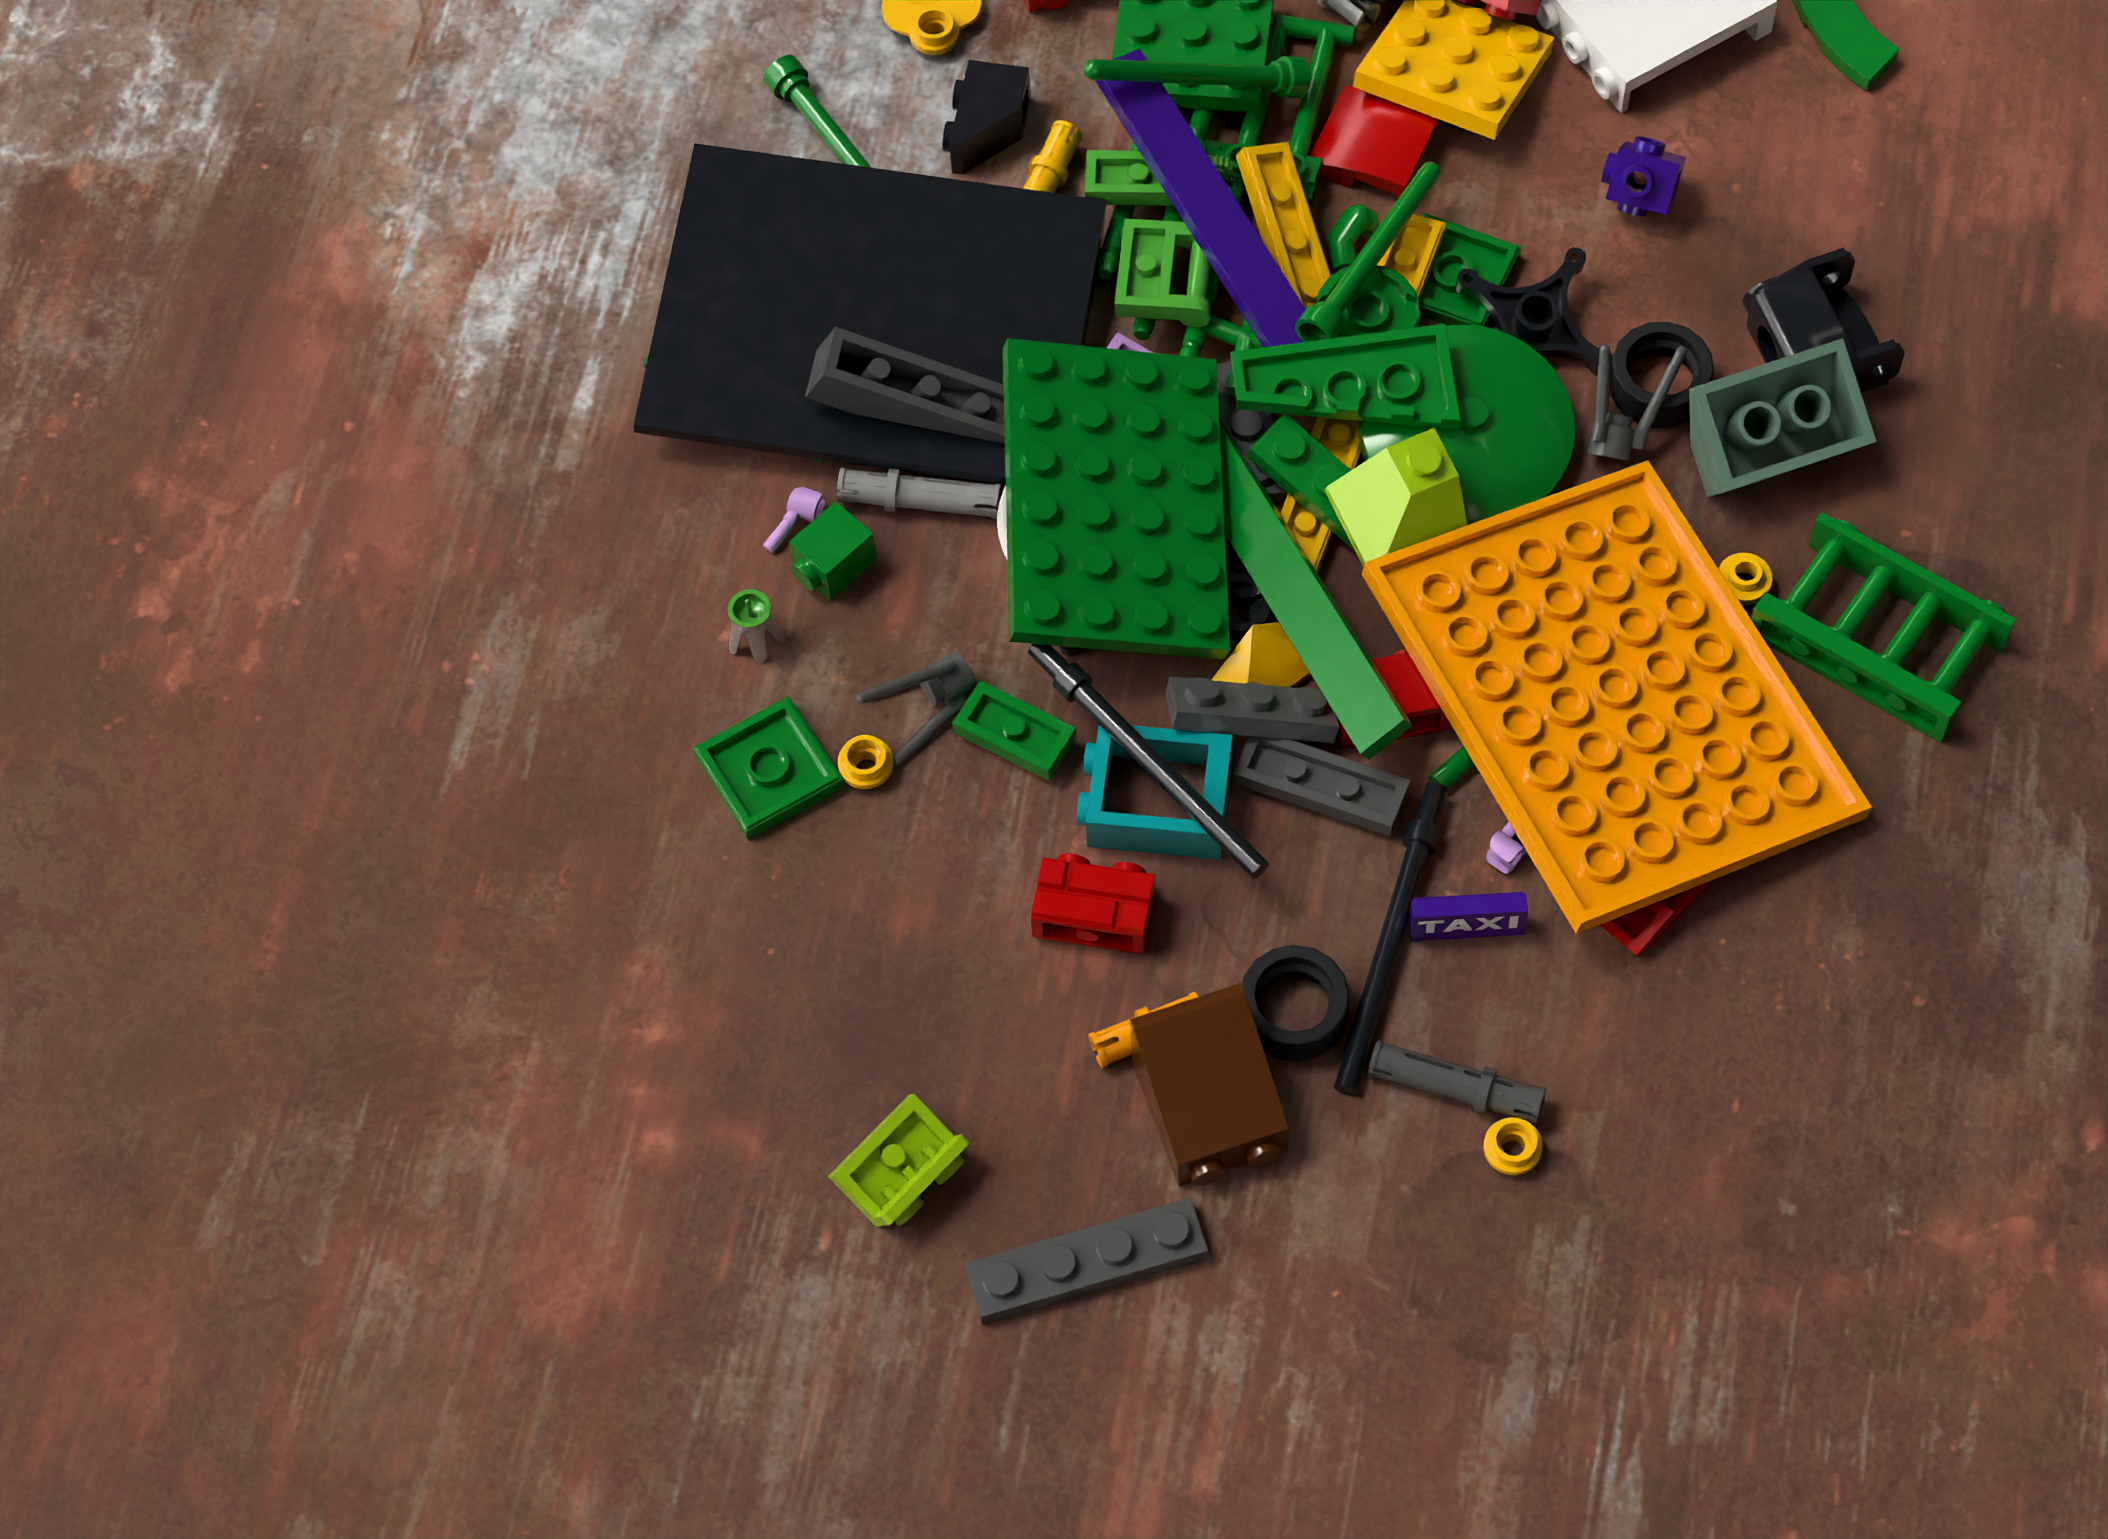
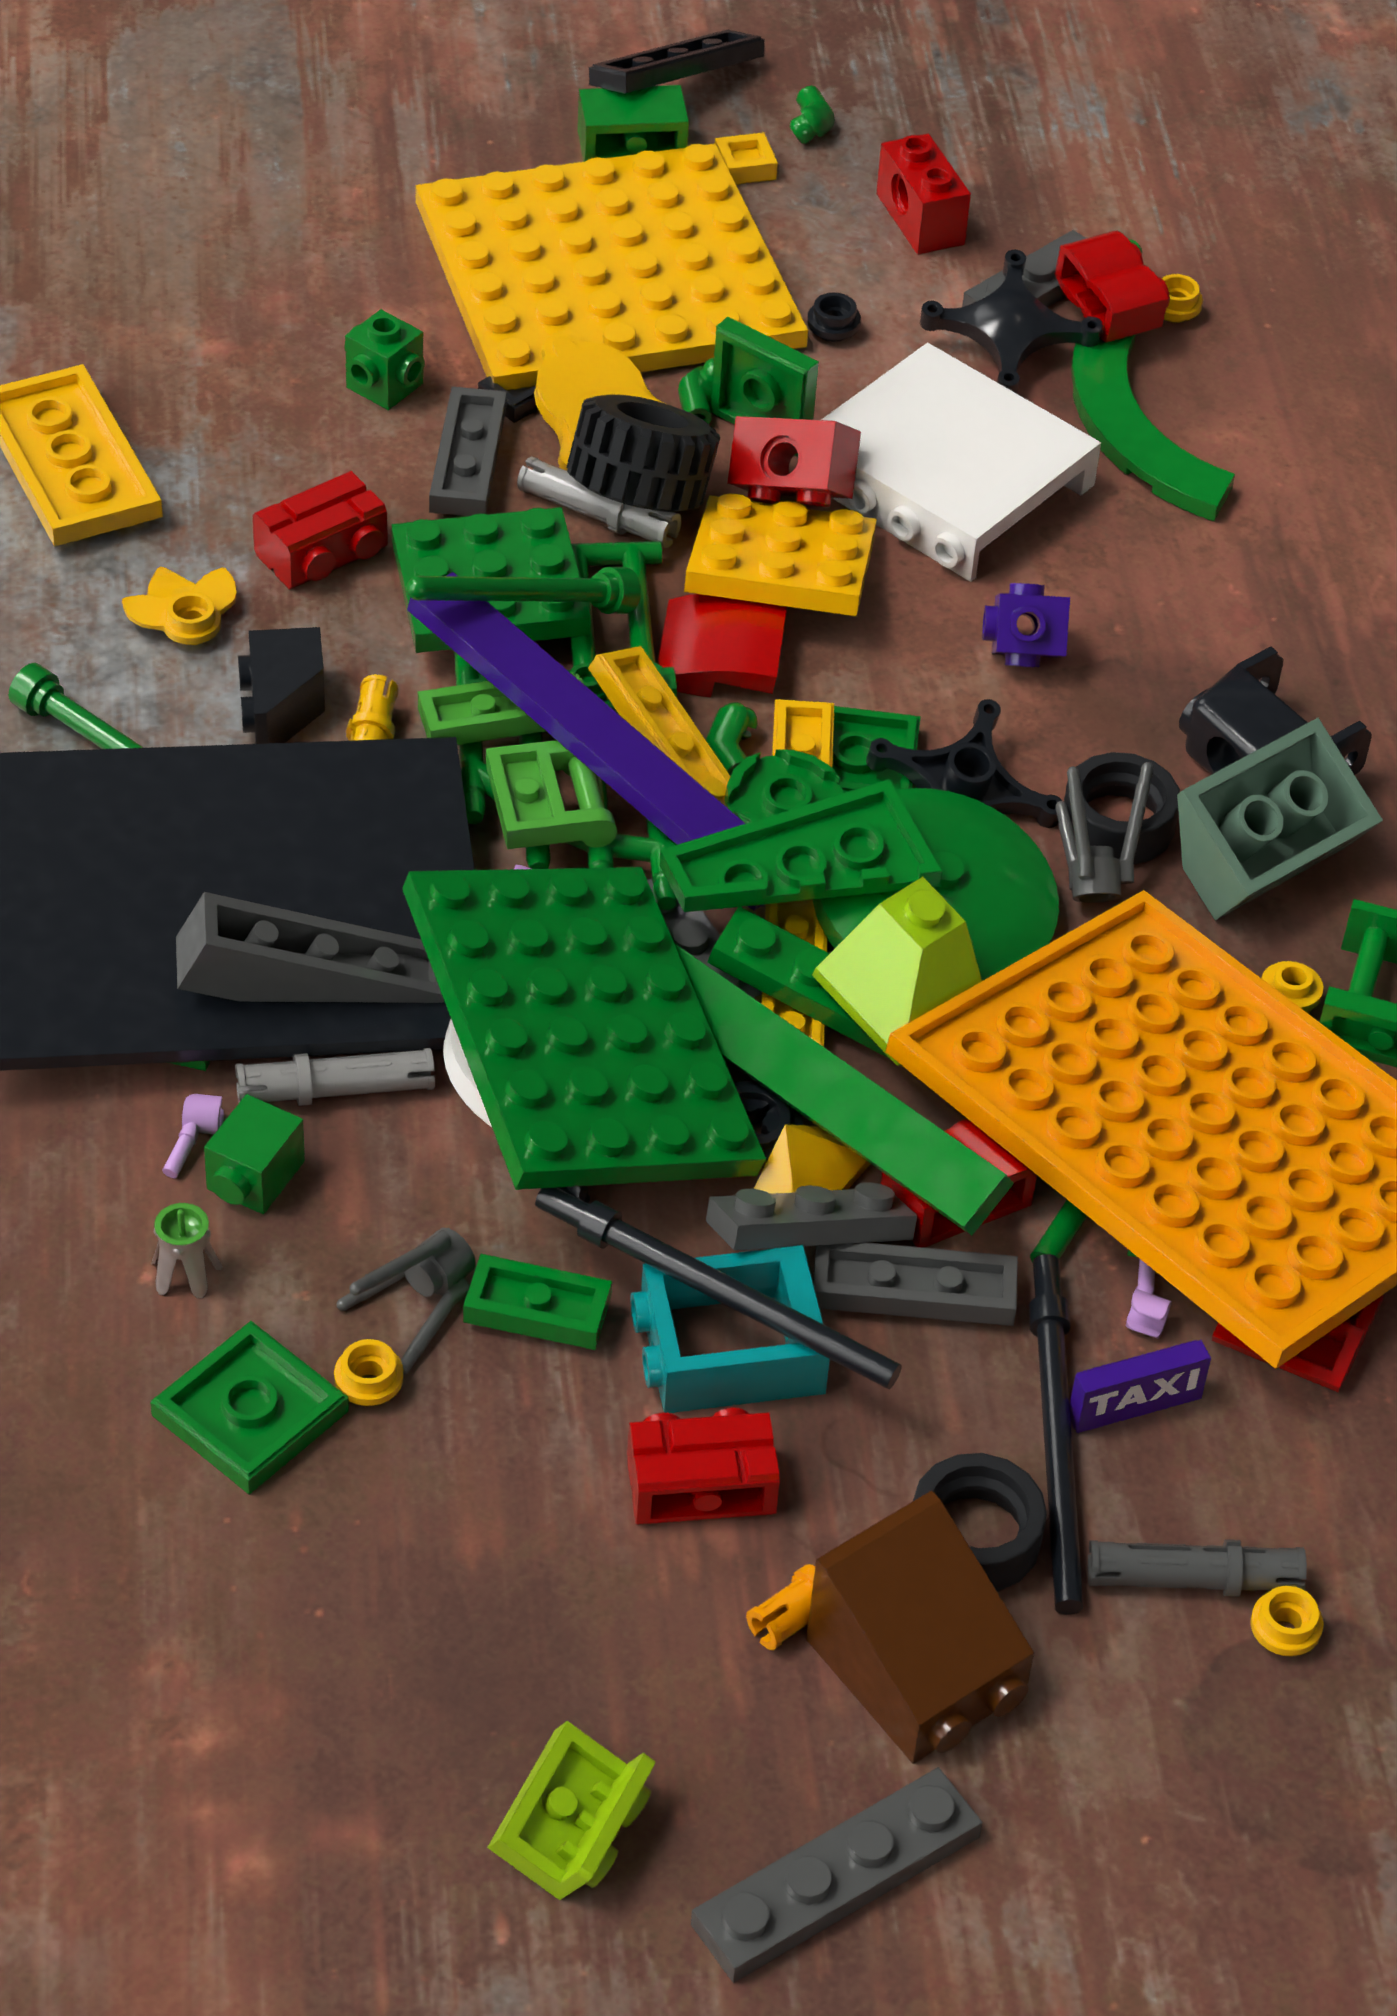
camera: 25 degrees left, 15 degrees down
green piece [1295,162,1441,342] -> none

